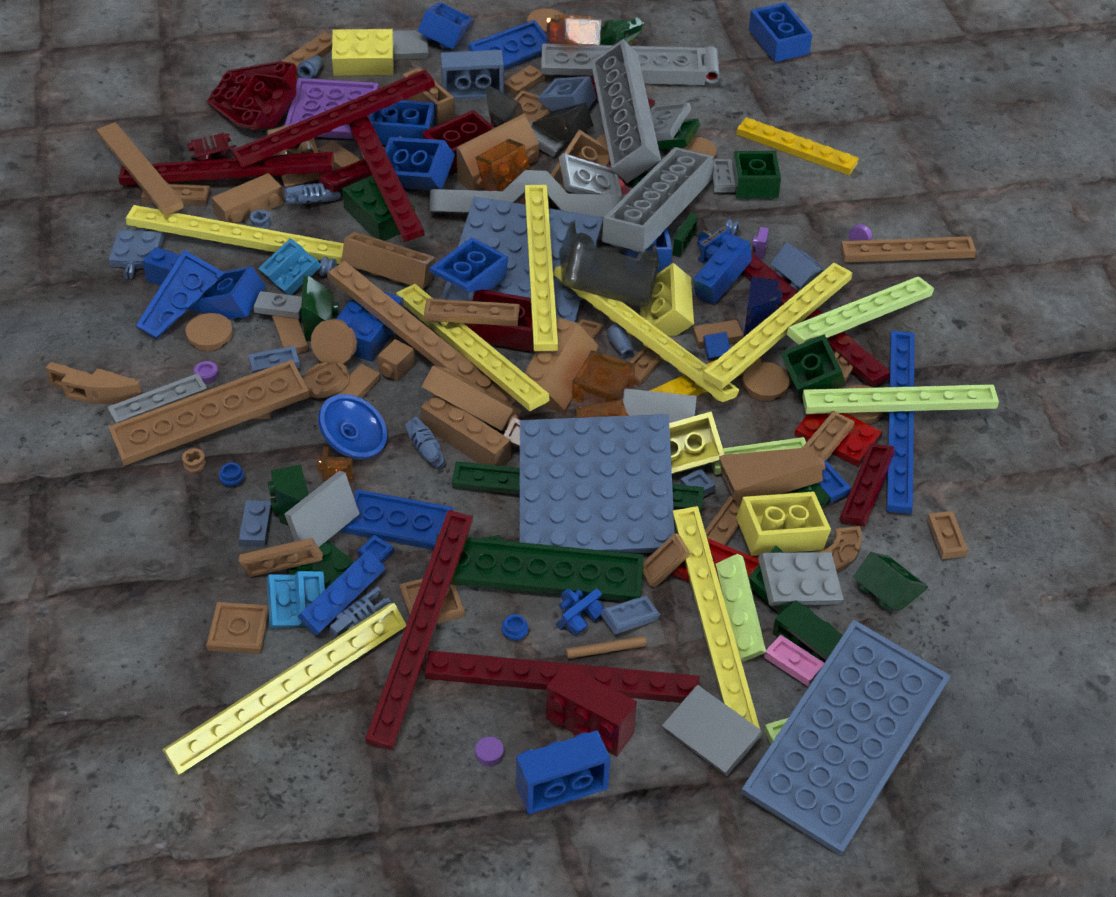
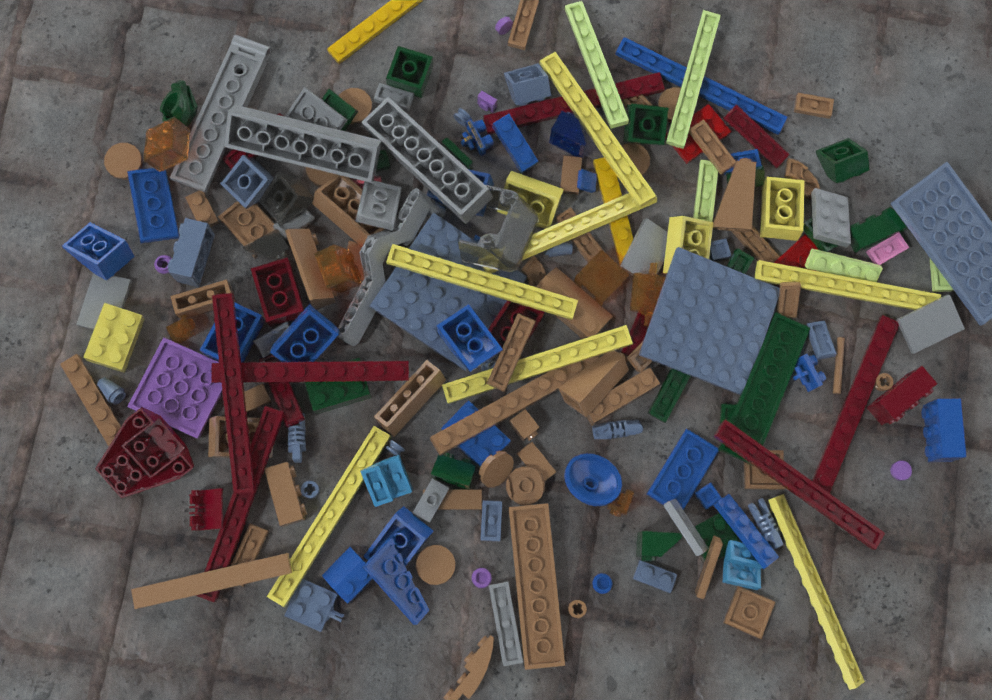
camera: 75 degrees left, 30 degrees up
blue plate [502,614,528,640] -> none

